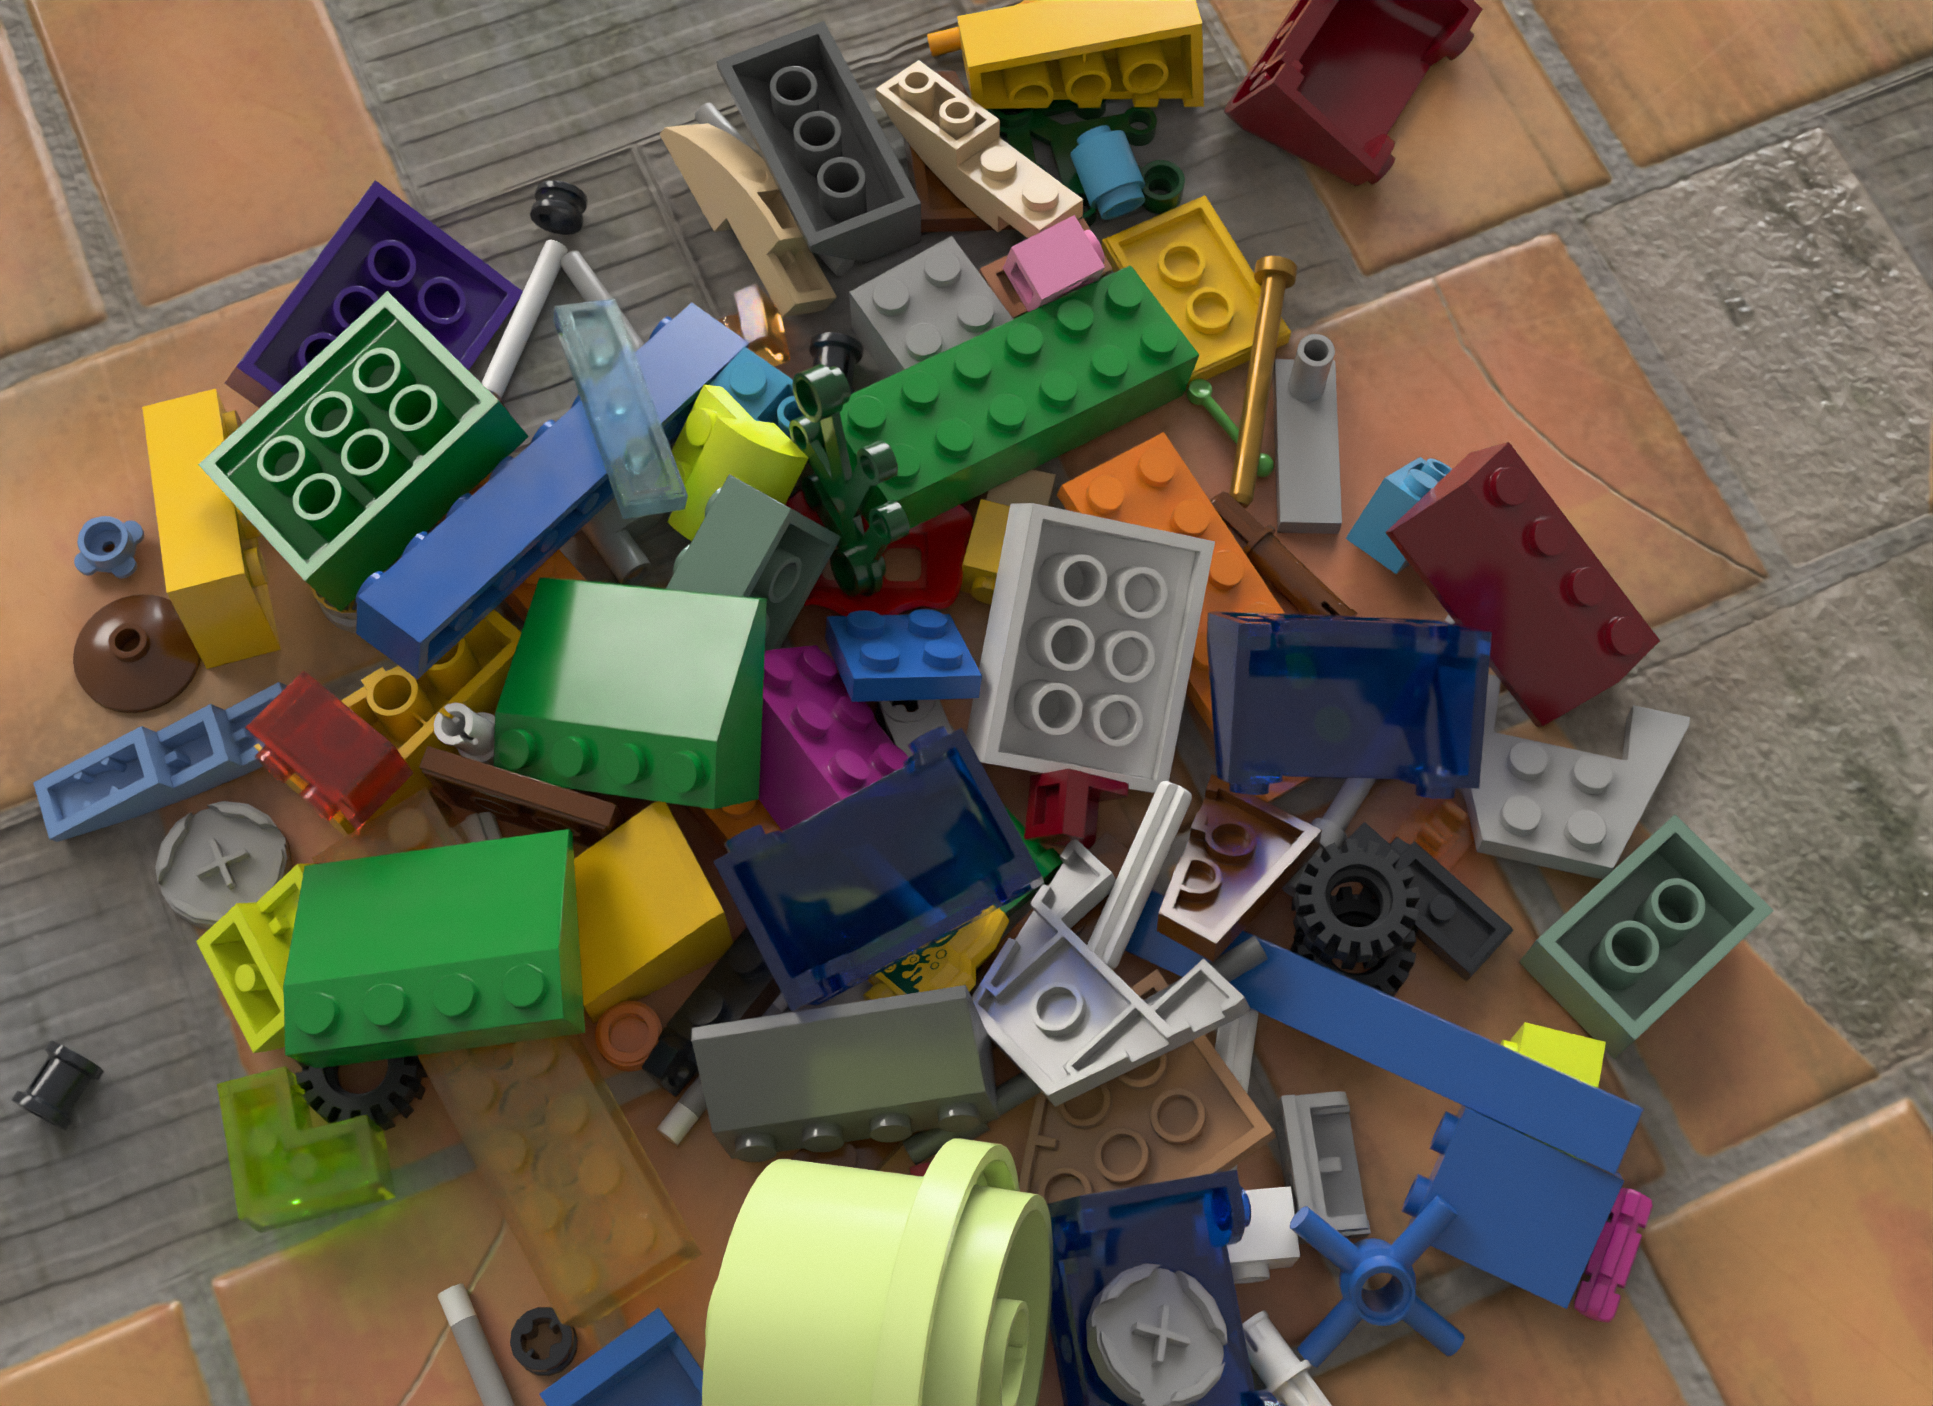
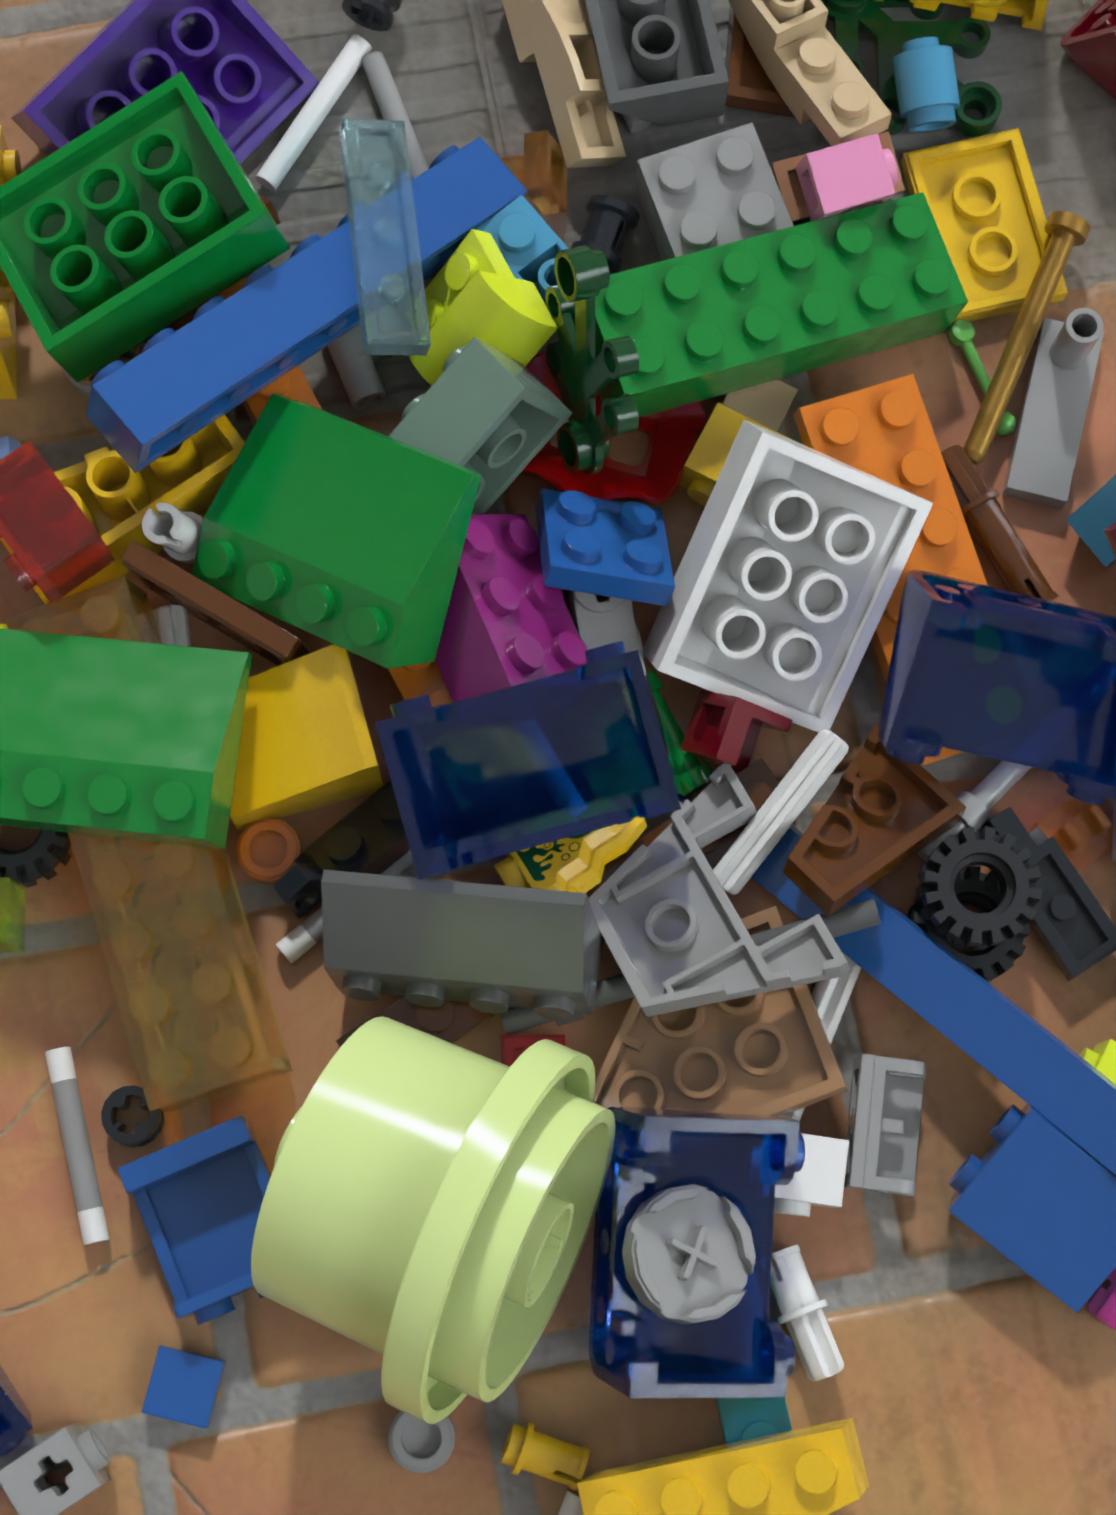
camera: 10 degrees right, 10 degrees up
blue bar [1290,1195,1465,1368] -> none

